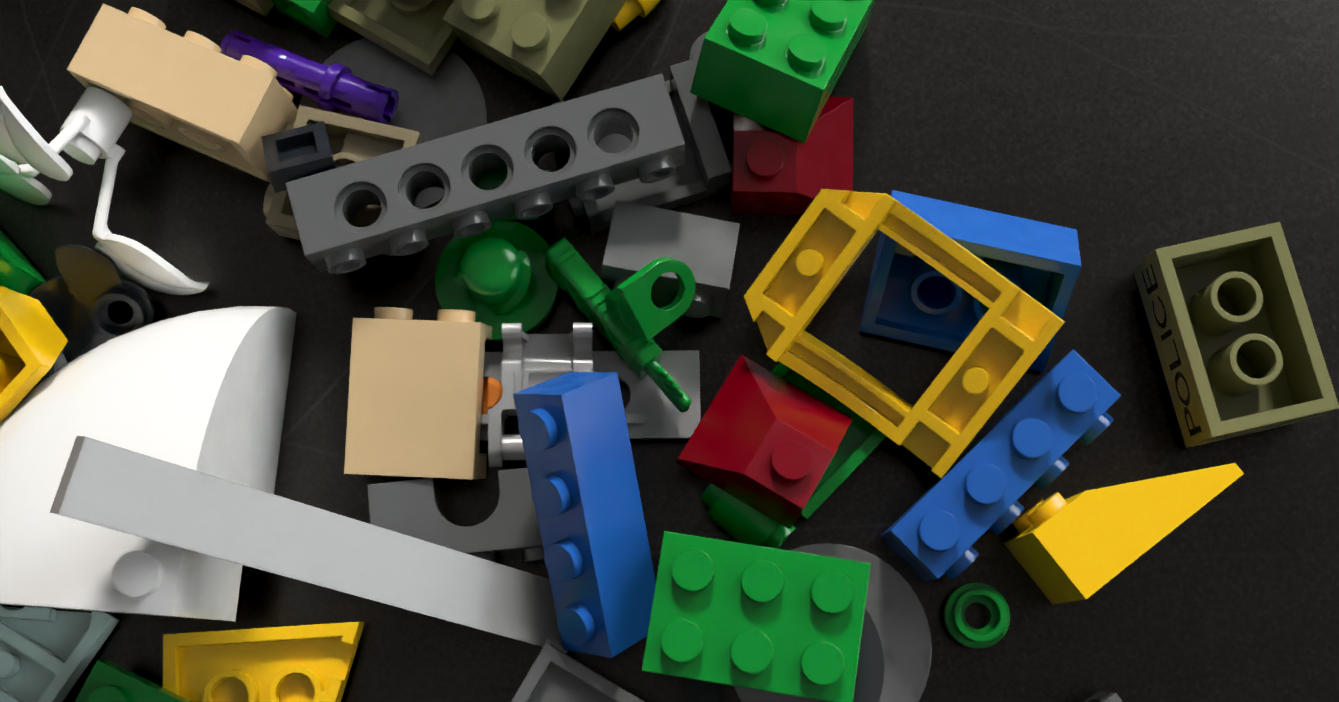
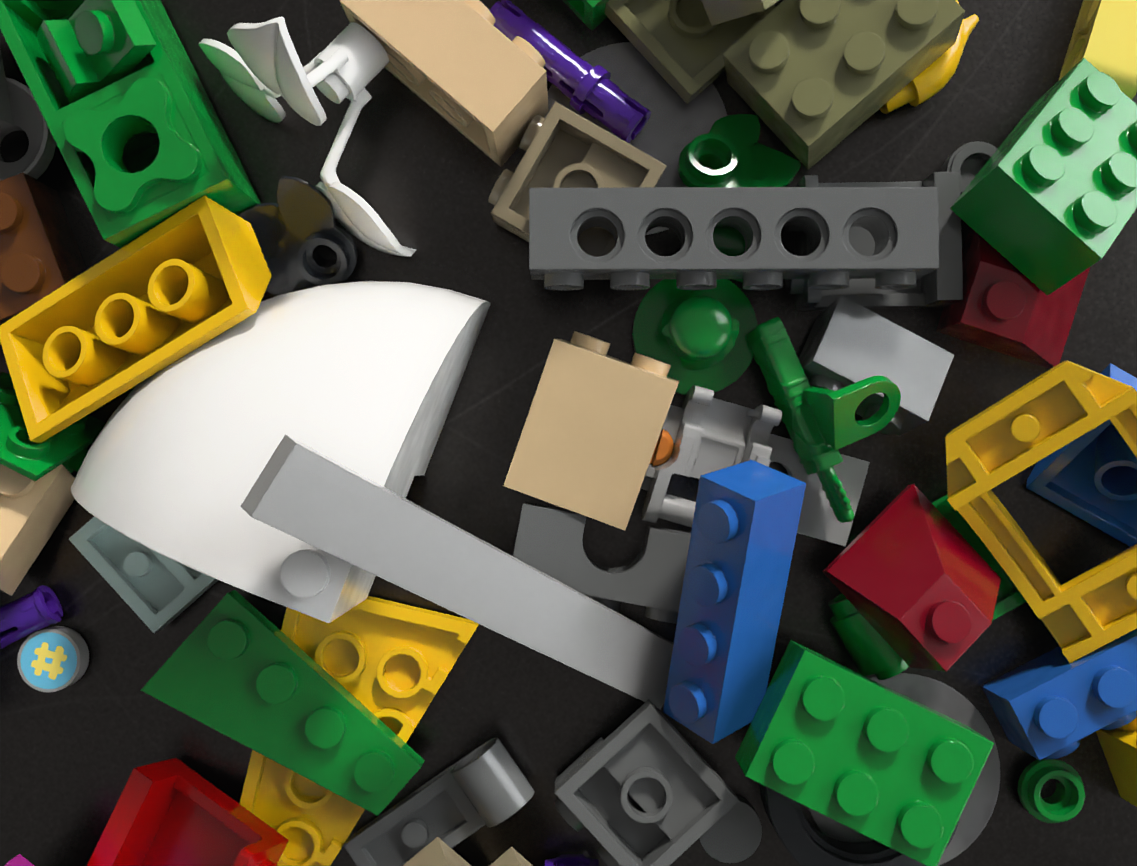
camera: 15 degrees right, 10 degrees up
black plate [261,121,336,193] -> none
none -> green plate [677,114,801,187]

